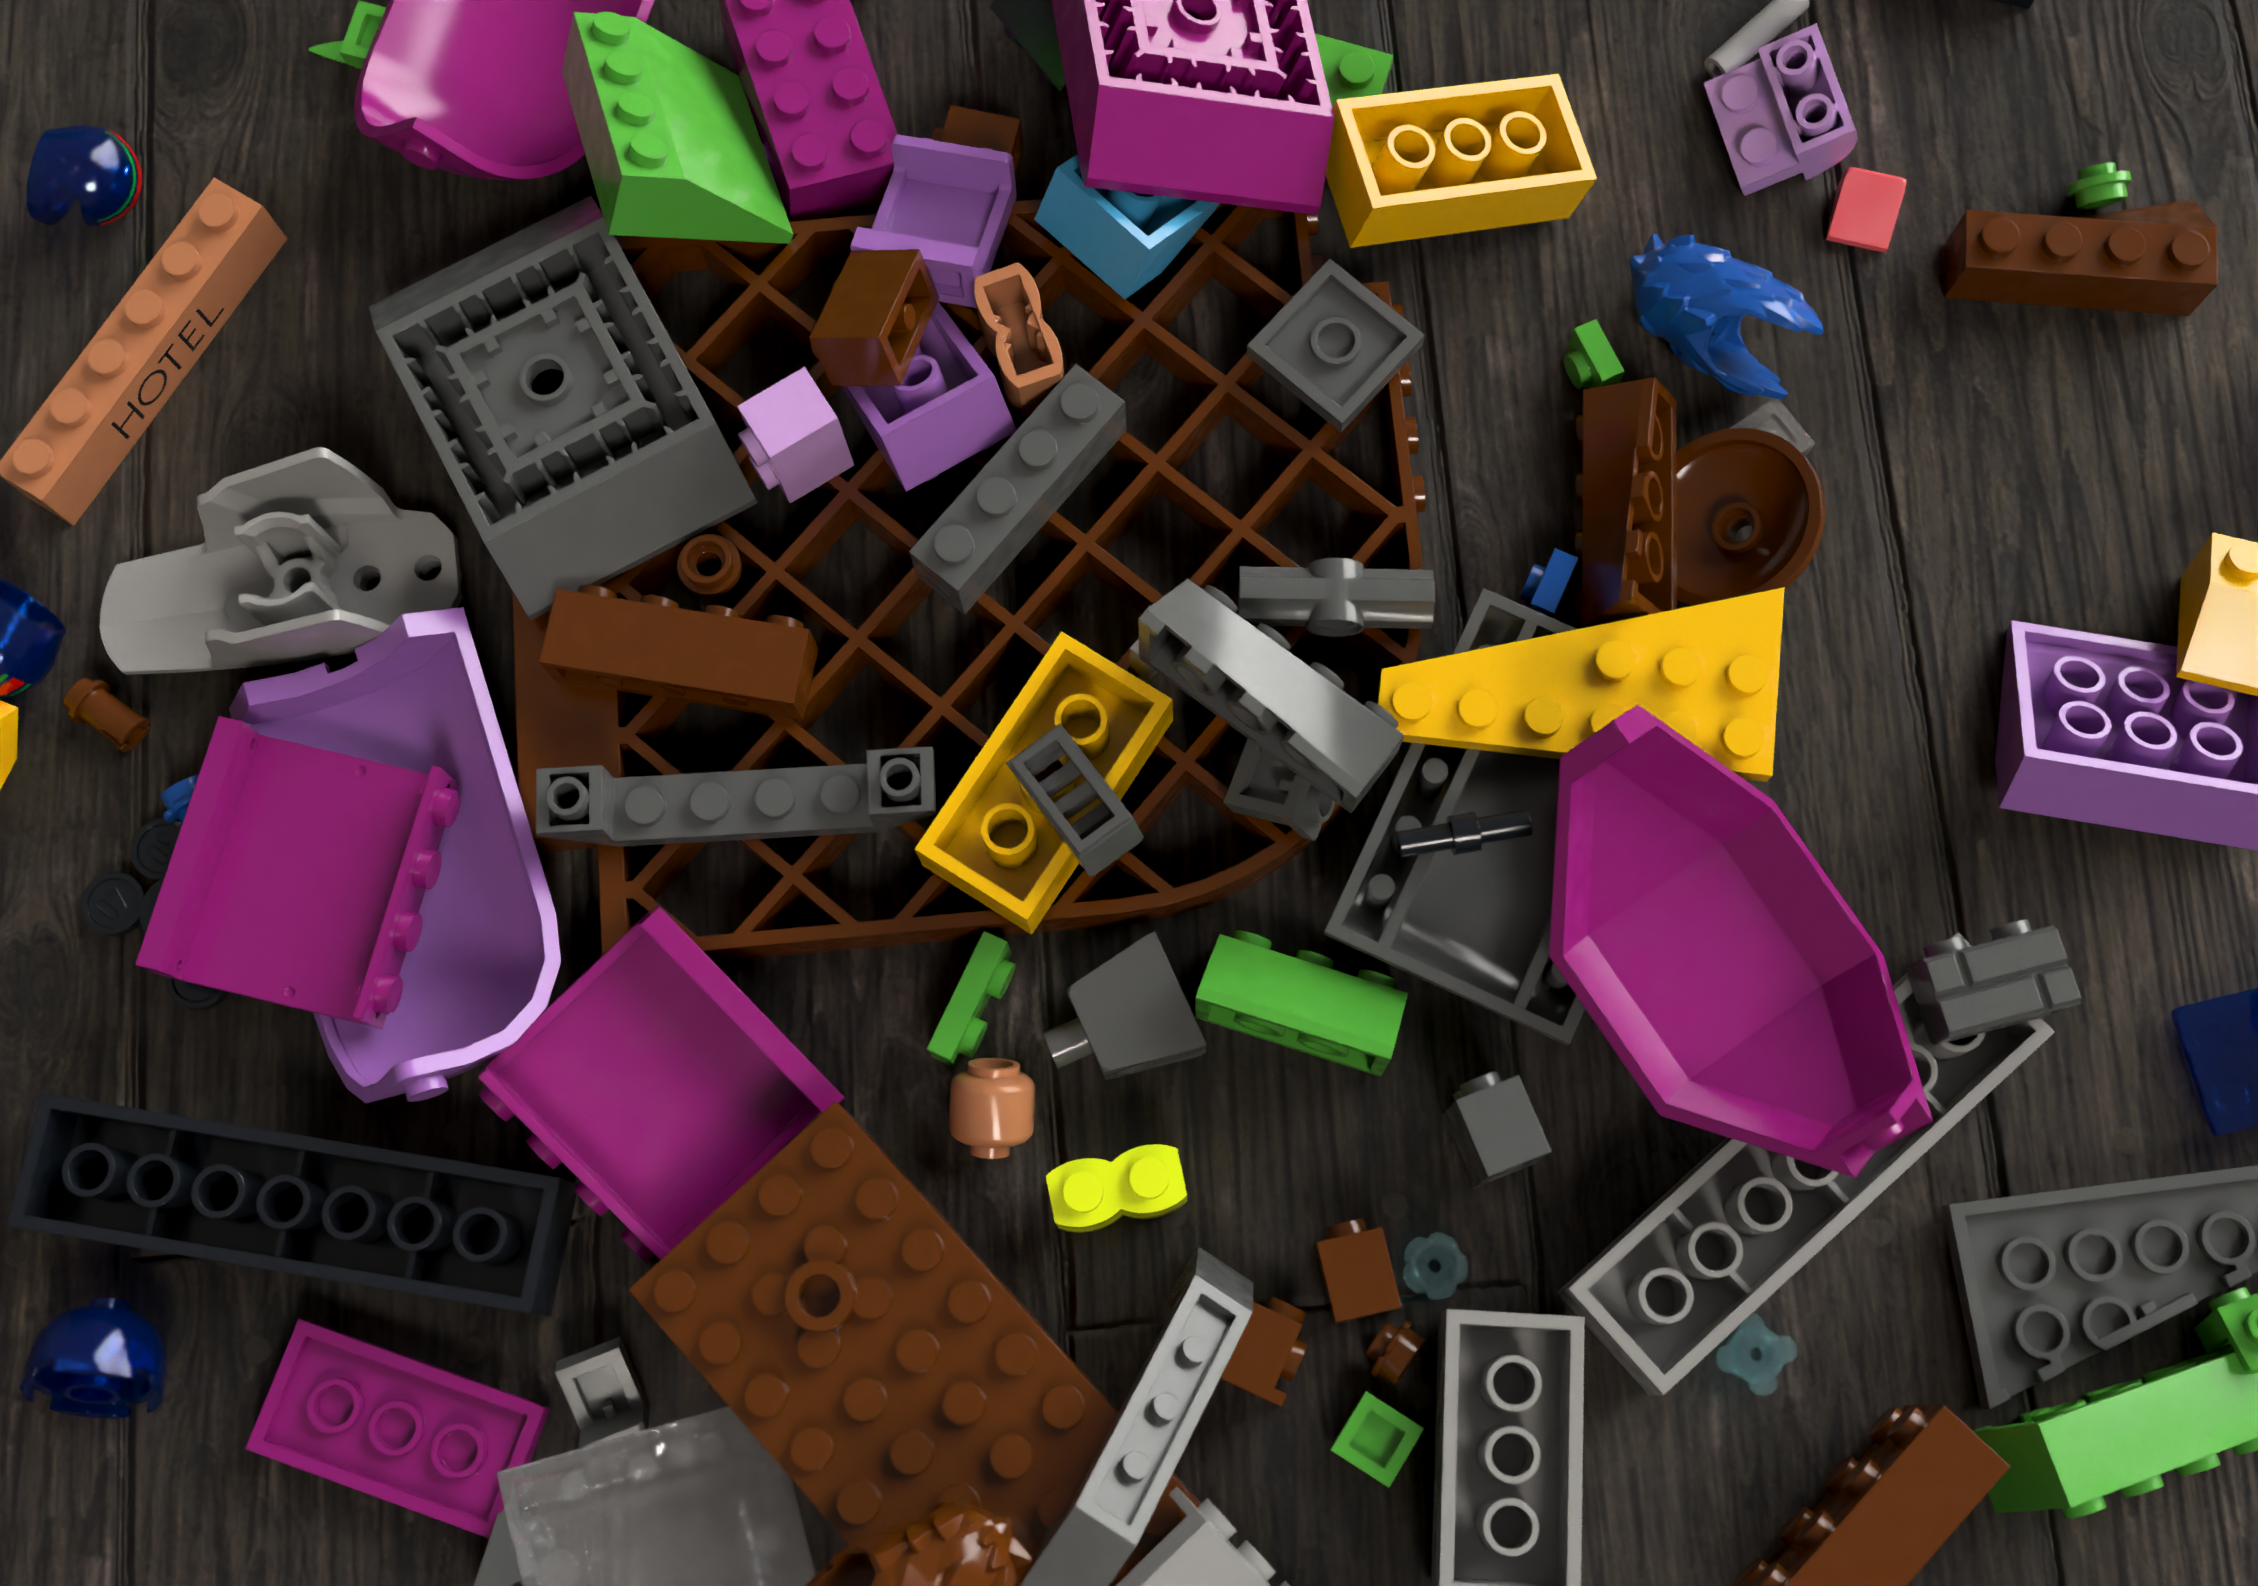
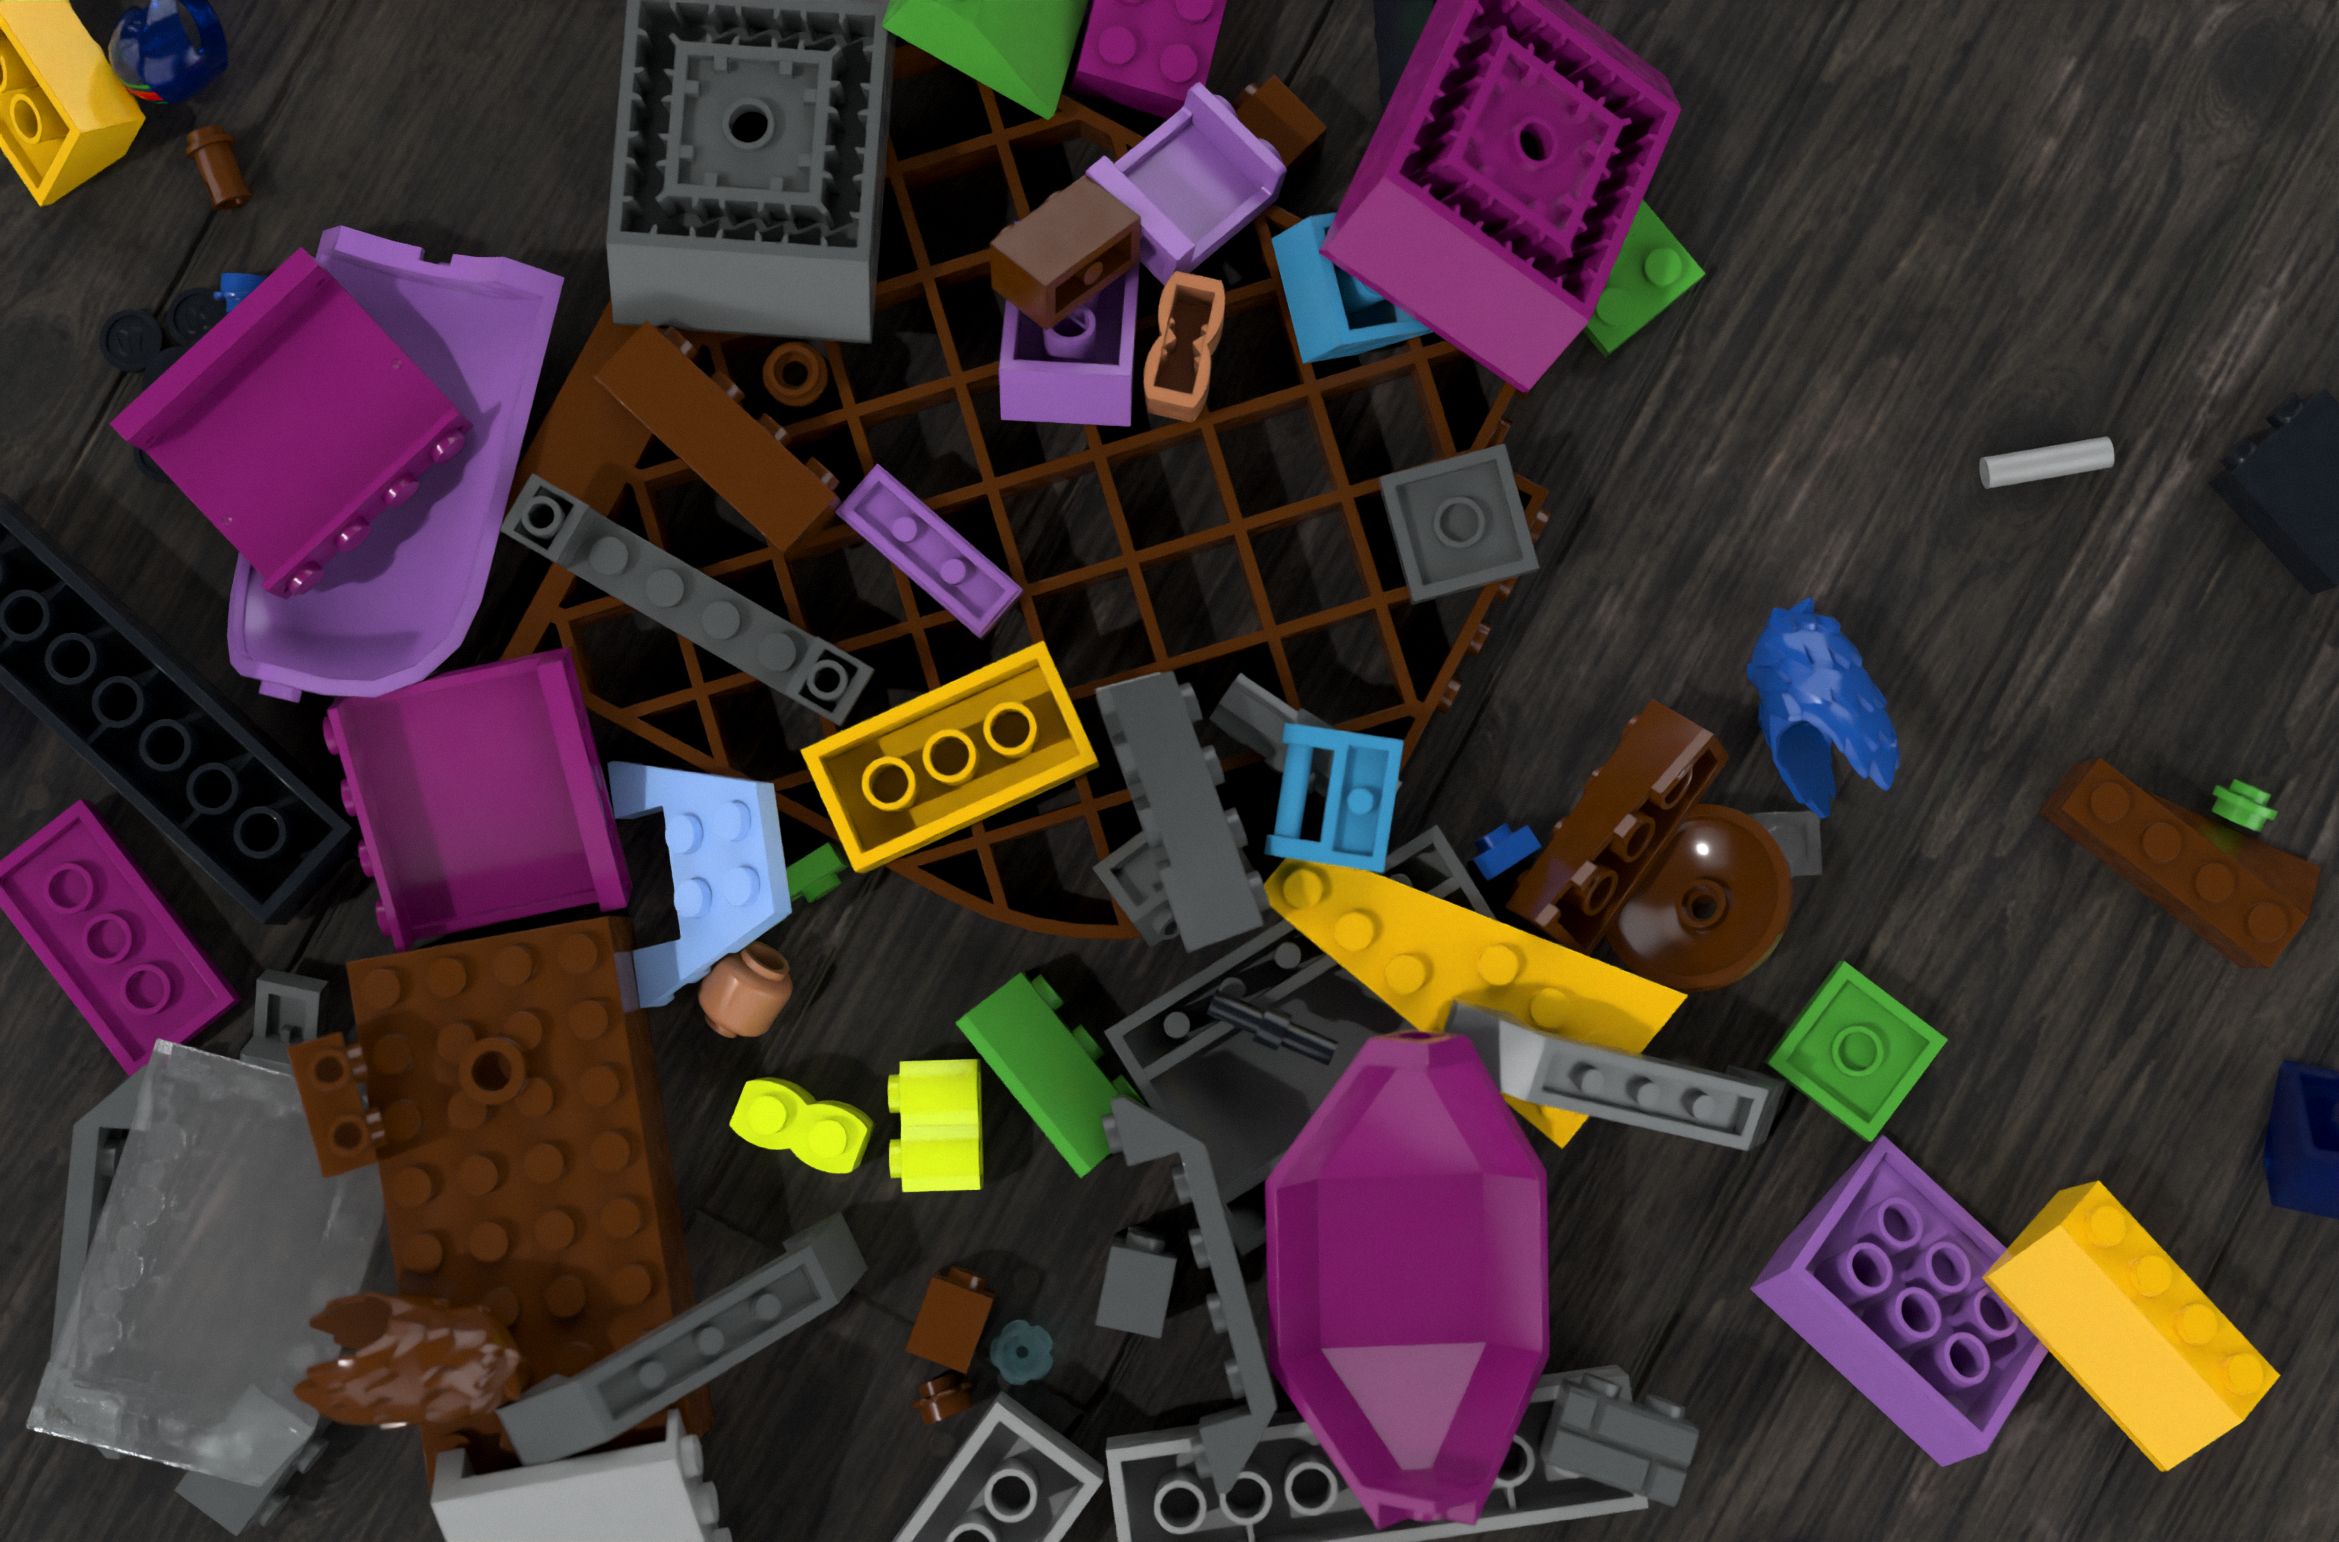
camera: 30 degrees right, 10 degrees up
light grey piece [99,447,464,675] -> none
lavender brick [737,367,854,503] -> none
dark grey brick [909,364,1127,615] -> none
dark grey slope [1006,724,1143,876] -> none
dark grey torso [1042,931,1207,1080] -> none
reddish brown brick [1220,1296,1308,1407] -> none
yellow brick [1326,74,1597,248] -> none
bright green plate [1329,1391,1424,1488] -> none
bright green plate [1564,319,1624,389] -> none
lavender brick [1704,23,1858,196] -> none
coral slope [1826,167,1907,253] -> none
none -> reddish brown plate [286,1032,389,1179]
none -> light blue wing [607,761,792,1008]
none -> medium lavender tile [835,463,1024,640]
none -> neon yellow brick [888,1059,984,1192]
none -> dark grey slope [1102,1094,1277,1495]
none -> dark azure plate [1264,723,1404,873]
none -> dark grey slope [1442,999,1787,1151]
none -> bright green plate [1763,961,1948,1142]

